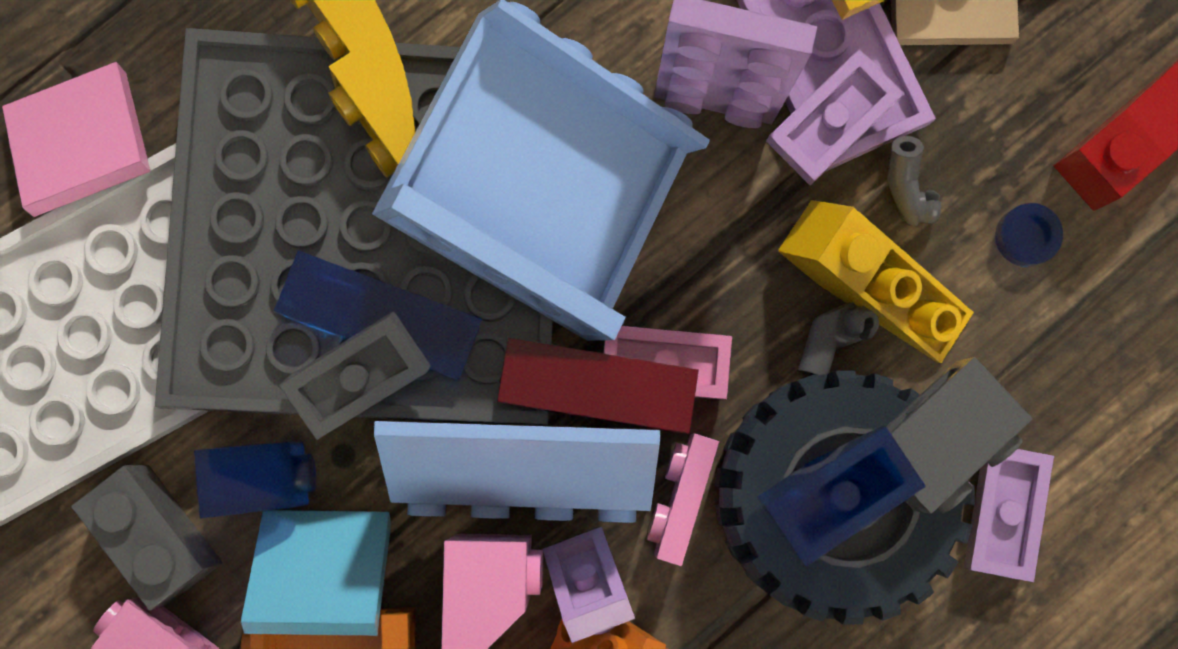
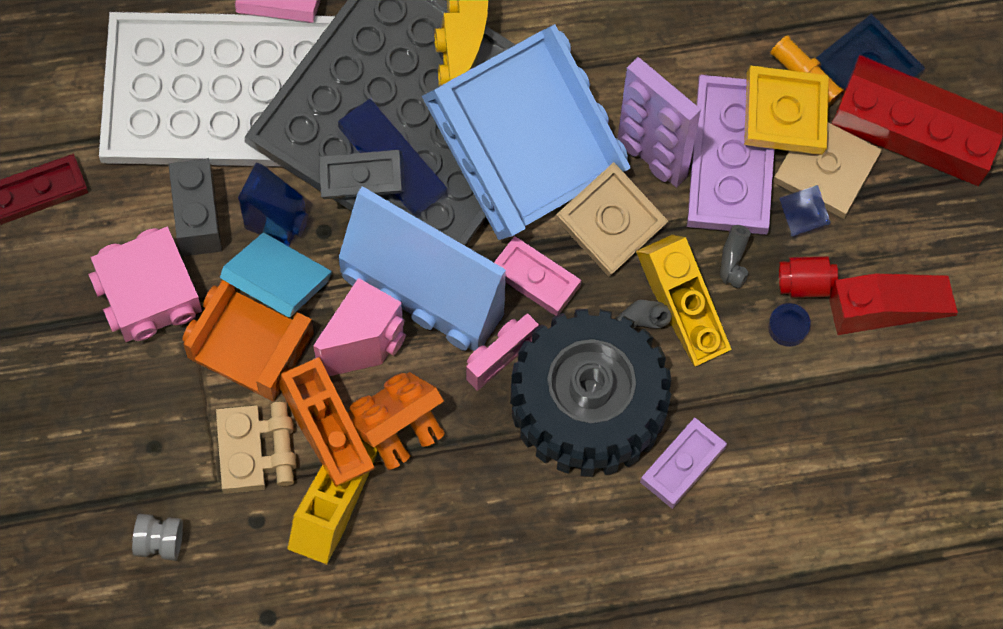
camera: 30 degrees right, 15 degrees down
dark red tile [497,338,699,434] -> none
lavender plate [543,527,635,643] -> none
clear blue slope [756,426,926,566] -> none
lavender plate [766,49,905,185] -> none
dark grey brick [859,357,1033,514] -> none
none -> tan plate [554,162,669,277]
none -> clear blue tile [779,185,831,237]
none -> red brick [779,256,838,298]

